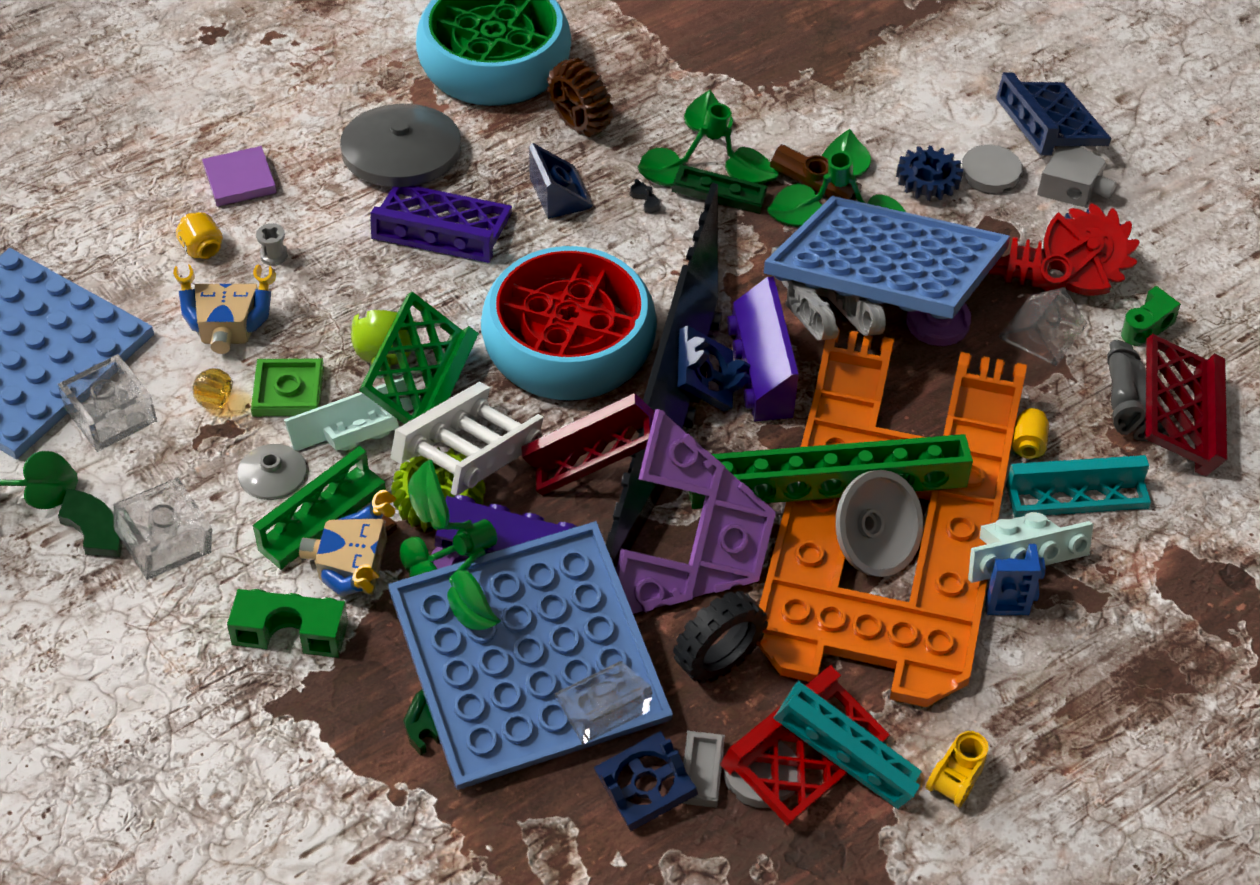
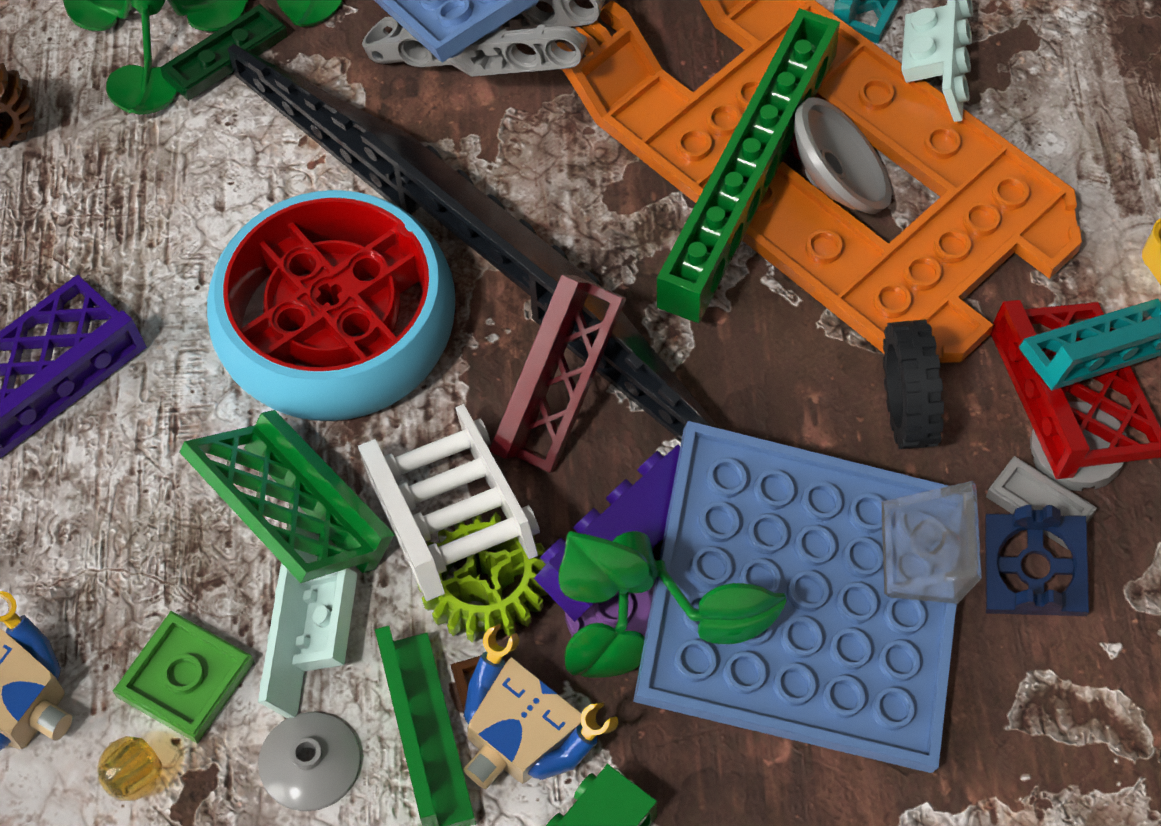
camera: 55 degrees left, 10 degrees up
lime cylinder [351,310,415,370] -> none
dark green piece [403,689,440,756] -> none
dark blue slope [529,143,593,219] -> none
medium lavender wing [616,409,776,614] -> none
black piece [630,179,661,213] -> none
dark blue piece [678,325,750,412] -> none
dark purple slope [727,276,799,422] -> none
blue bracket [985,544,1045,615] -> none

